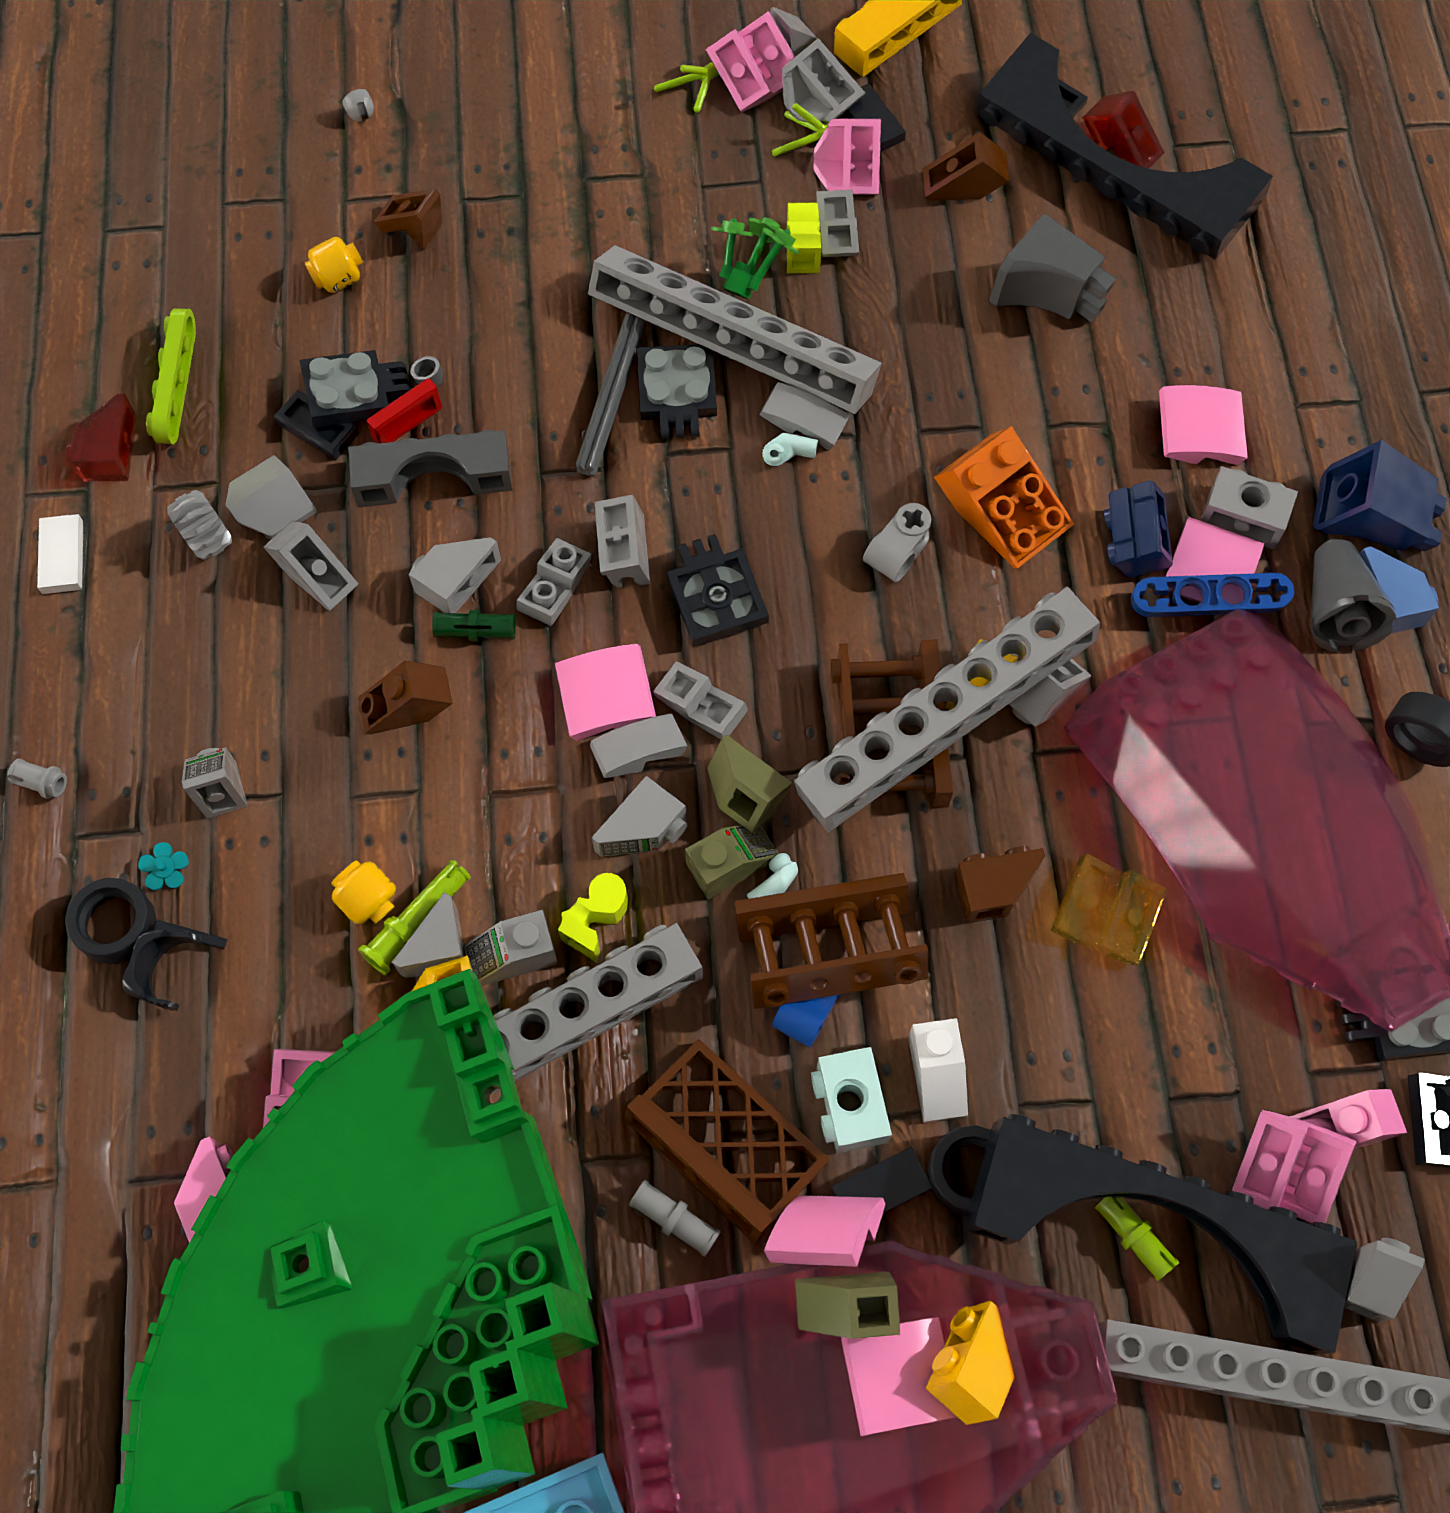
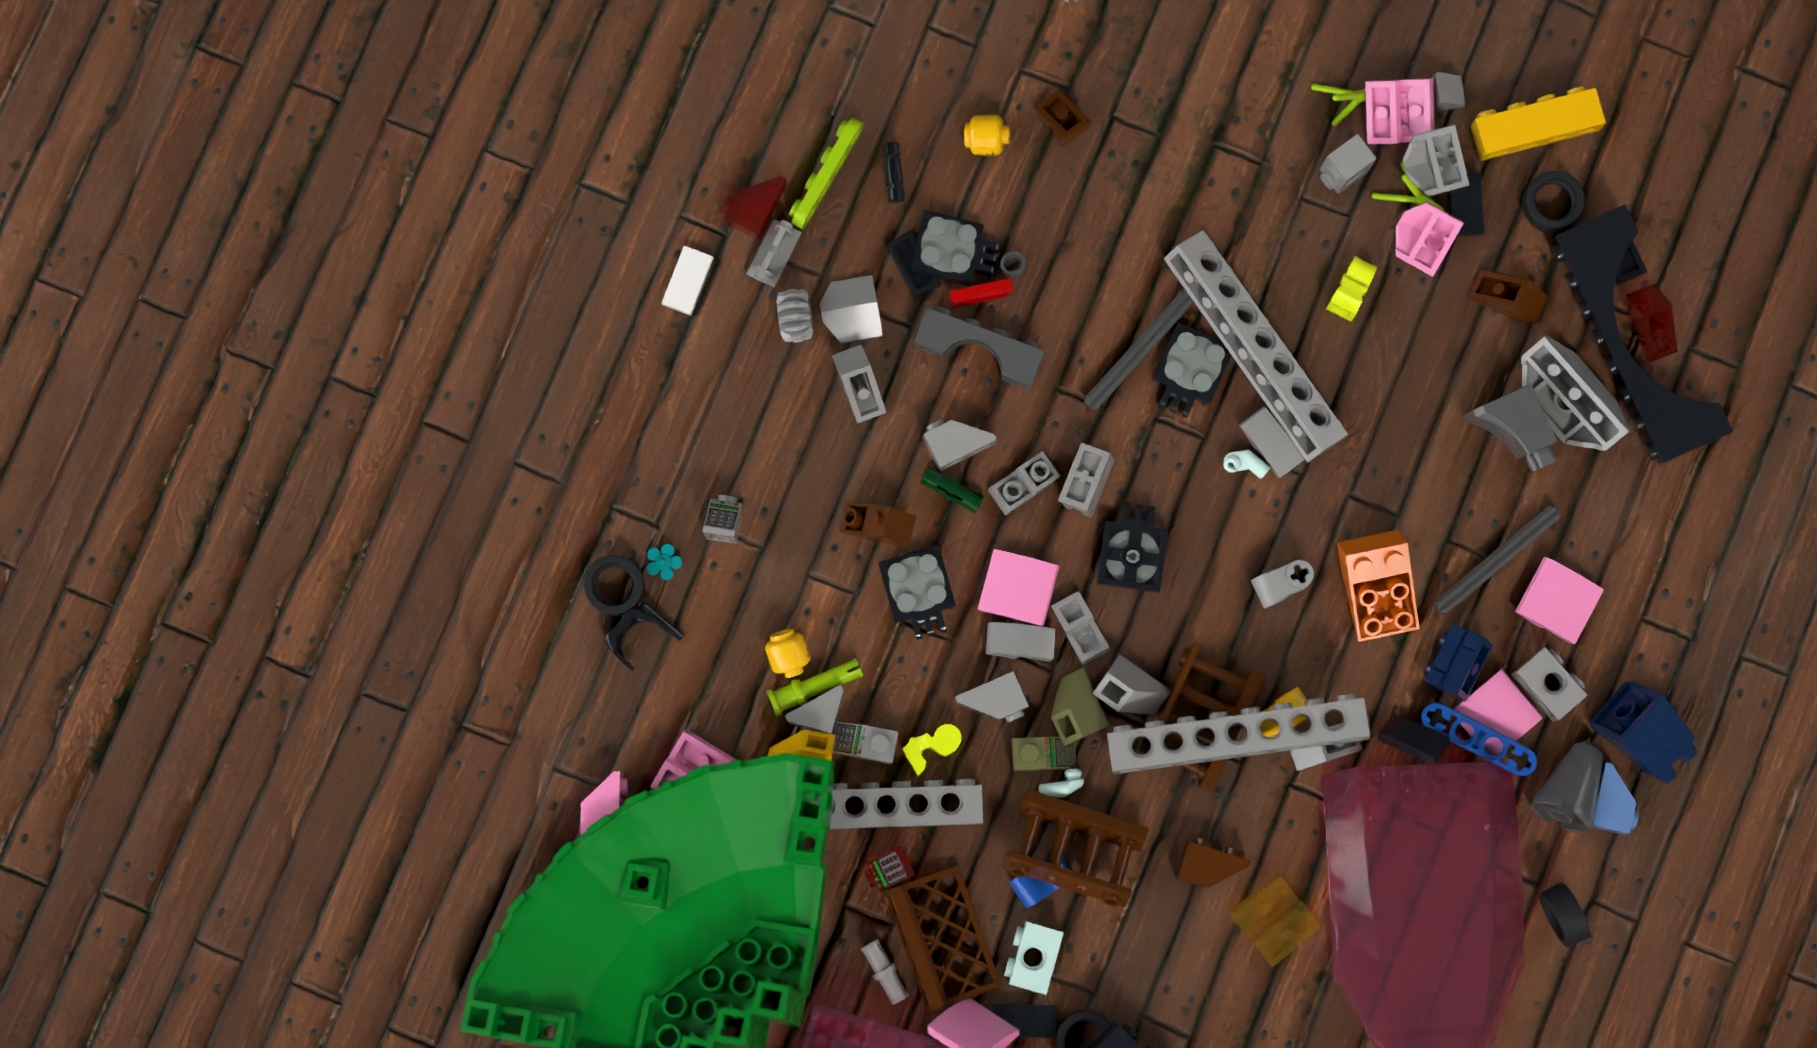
camera: 25 degrees right, 15 degrees up
light grey pin [8,759,67,799] -> none
green plant [711,217,800,300] -> none
light grey slope [815,190,859,257] -> none
white slope [908,1018,968,1123] -> none
none -> light grey hinge [746,219,802,288]
none -> slope [864,846,915,892]
none -> piece [878,545,956,640]
none -> black axle [883,142,905,203]
none -> light grey slope [1092,654,1171,715]
none -> light grey brick [1320,134,1377,194]
none -> black tile [1378,713,1450,765]
none -> dark grey axle [1434,505,1561,615]
none -> light grey wedge [1521,335,1630,451]
none -> black tyre [1522,171,1585,233]

